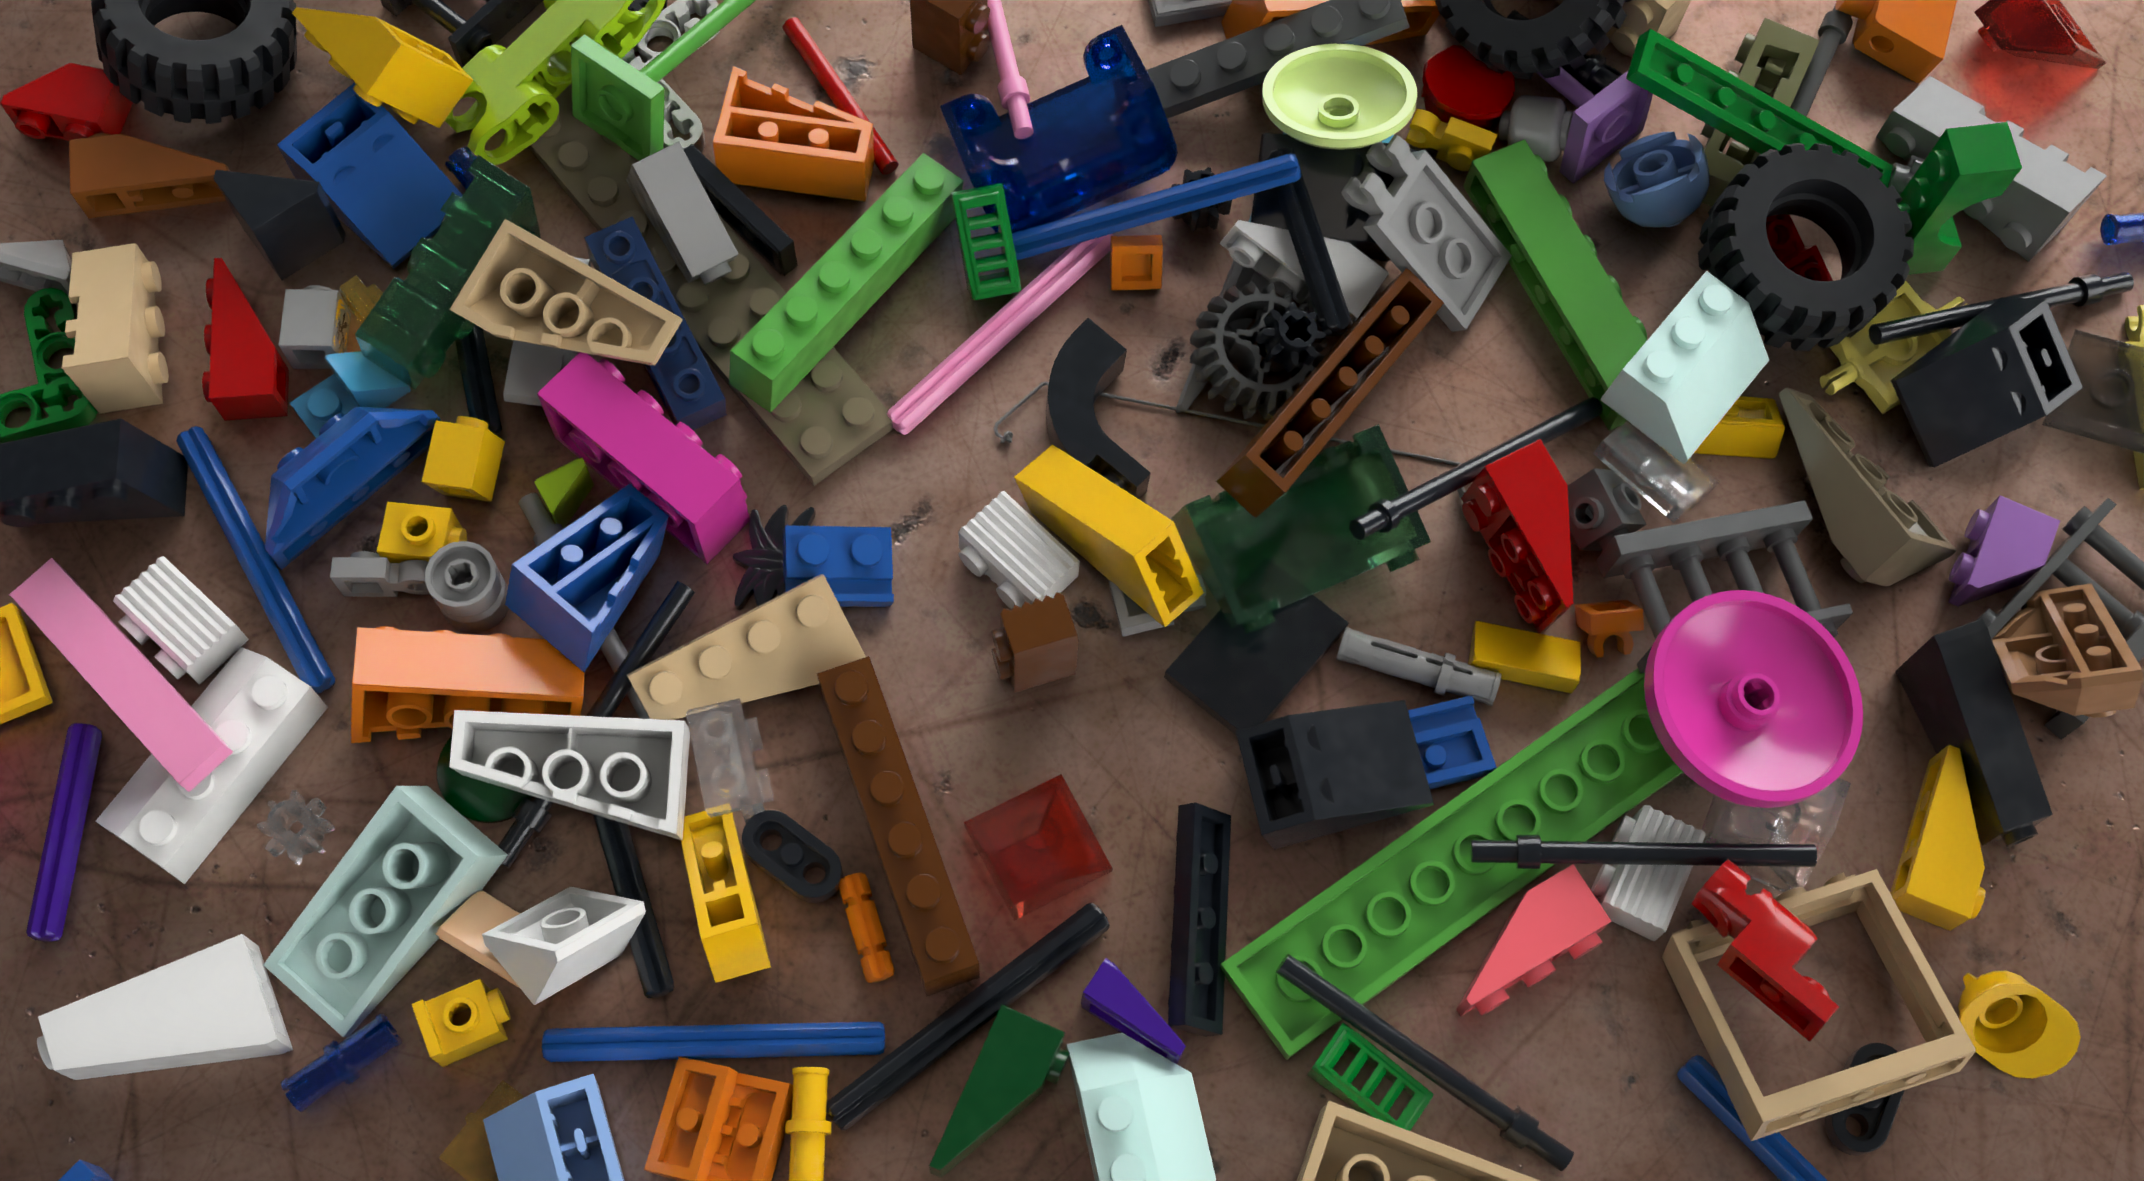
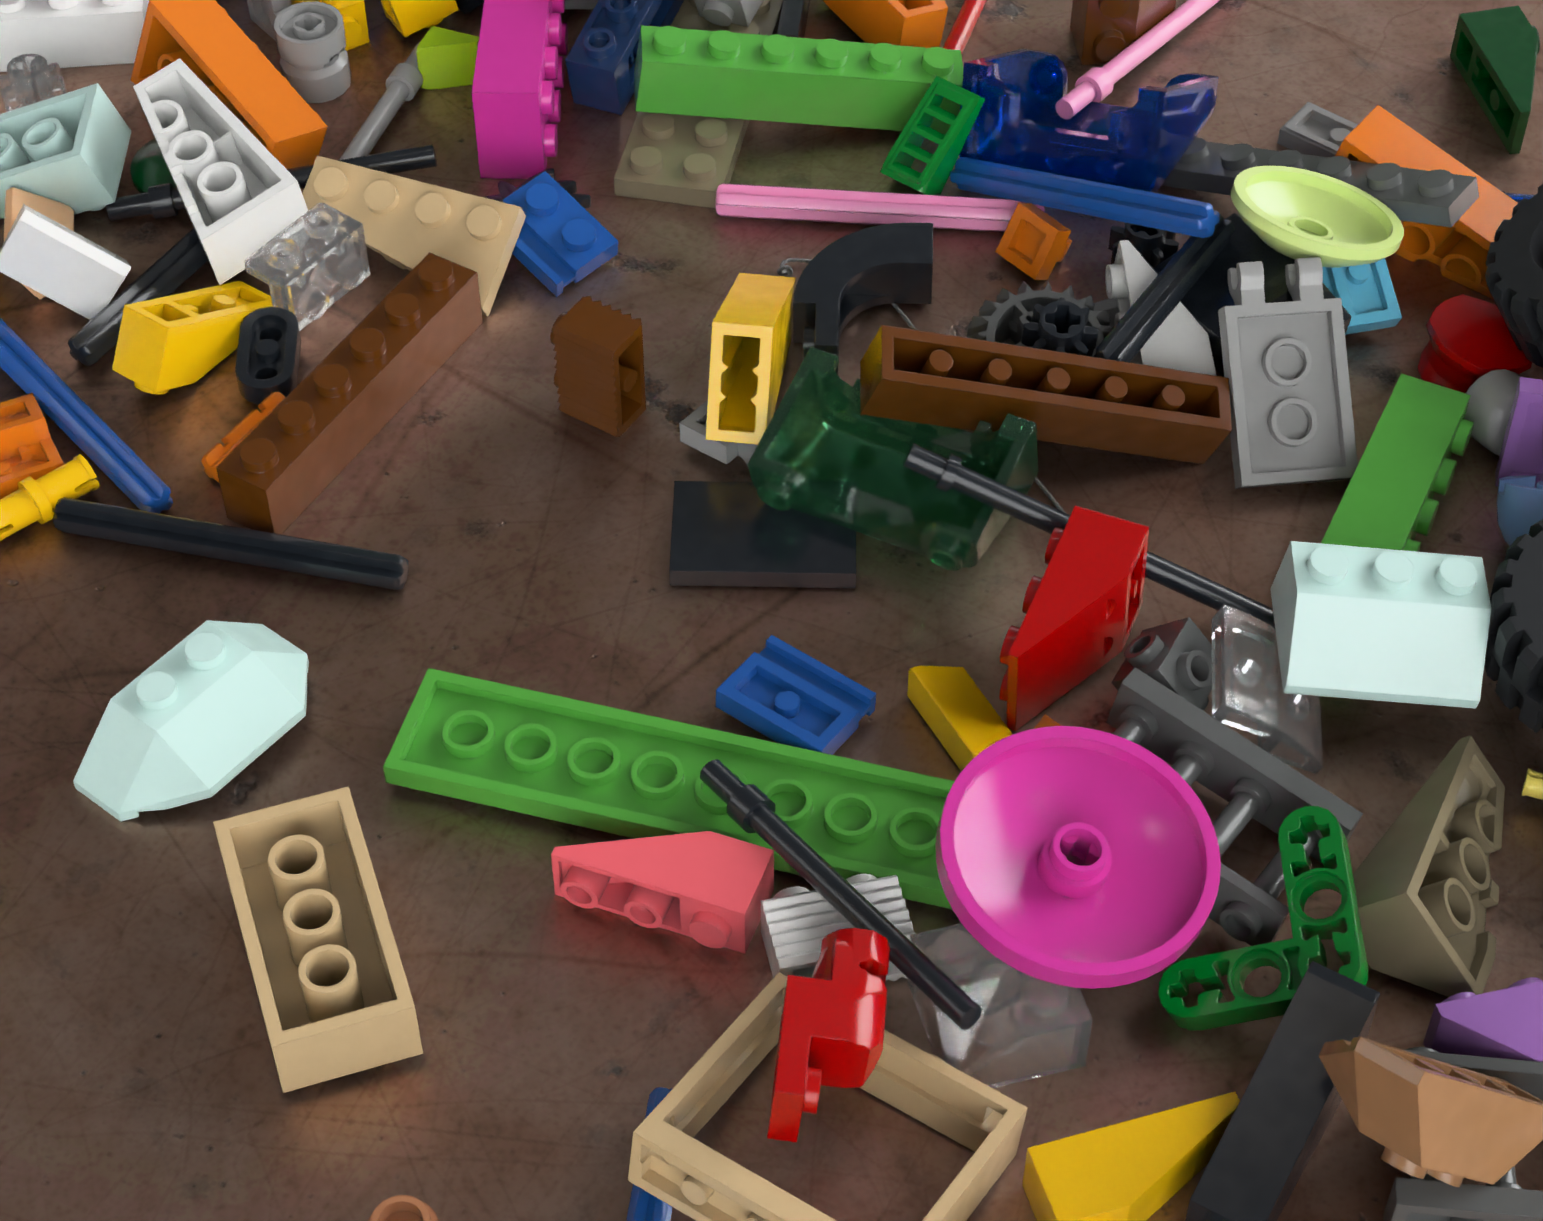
camera: 55 degrees right, 20 degrees down
blue wedge [505,484,669,672] -> none
dark green slope [929,1005,1070,1178] -> none
white brick [958,491,1080,609] -> none
clear red slope [964,774,1113,921] -> none
dark purple slope [1081,958,1186,1064] -> none
black plate [1168,802,1231,1037] -> none
black slope [1236,700,1434,850] -> none
black bar [1276,954,1574,1171] -> none
green slope [1307,1023,1434,1131] -> none
light grey pin [1336,627,1502,706] -> none
yellow plate [1405,109,1498,171] -> none
yellow slope [1694,396,1785,459] -> none
none -> green beam [1158,806,1368,1031]

